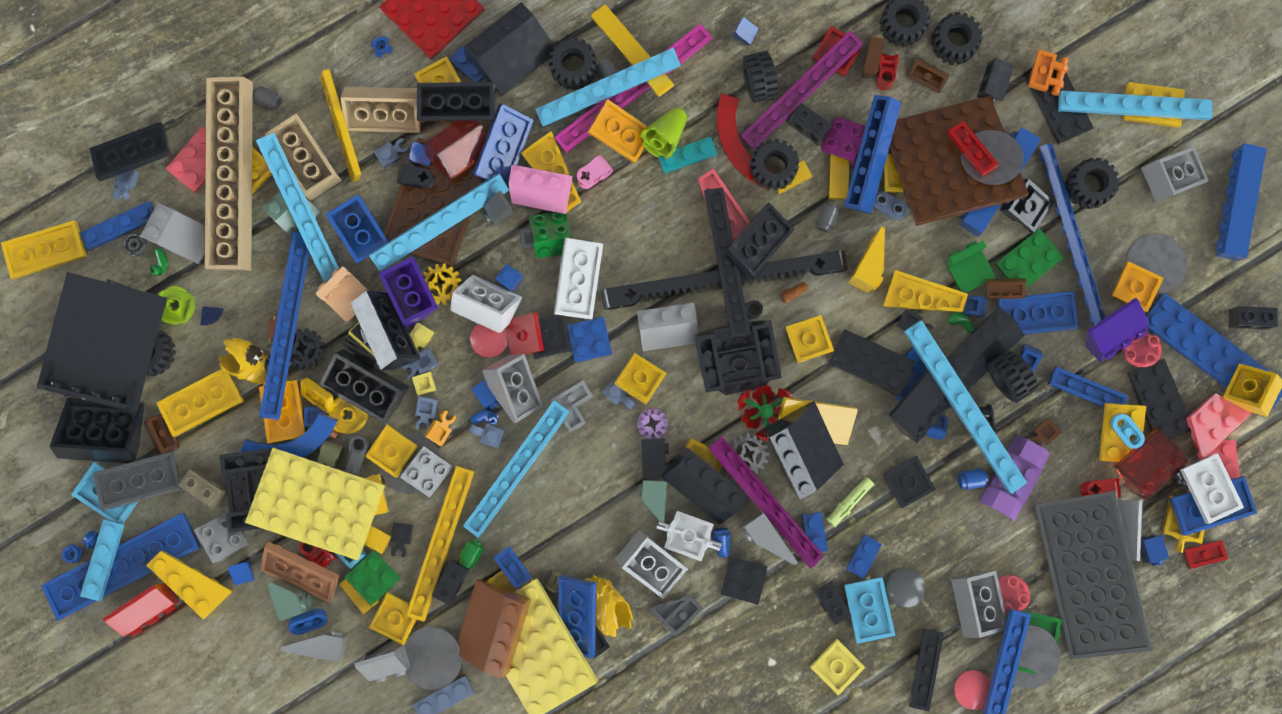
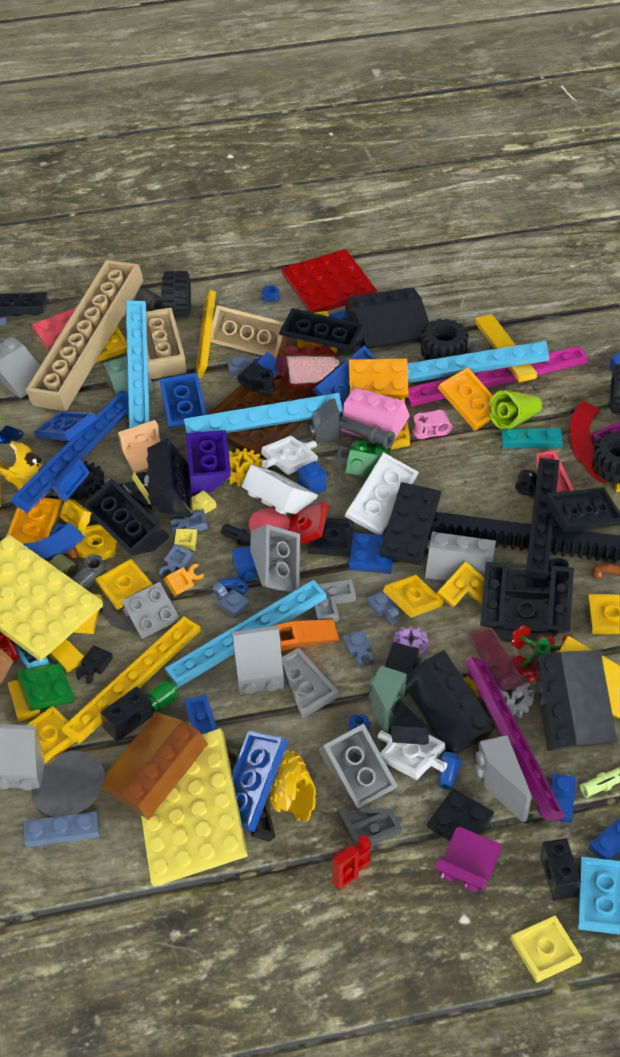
camera: 20 degrees right, 35 degrees down
none -> blue tile [34,411,97,441]
none -> blue tile [52,457,90,501]
none -> black tyre [161,271,191,317]
none -> black axle [221,524,251,546]
none -> light grey slope [232,626,284,695]
none -> white plate [261,436,318,475]
none -> orange slope [273,619,339,653]
none -> light grey wing [282,647,339,719]
none -> red plate [333,835,372,890]
none -> dark grey pin [339,416,395,449]
none -> sand blue plate [343,630,374,669]
none -> blue plate [348,714,371,731]
none -> light orange plate [349,359,409,398]
none -> black plate [380,482,442,566]
none -> black slope [391,700,429,745]
none -> magenta bracket [435,827,502,893]
none -> yellow plate [437,561,484,608]
none -> clear pink tile [470,629,523,691]
none -> black wheel [515,469,537,495]

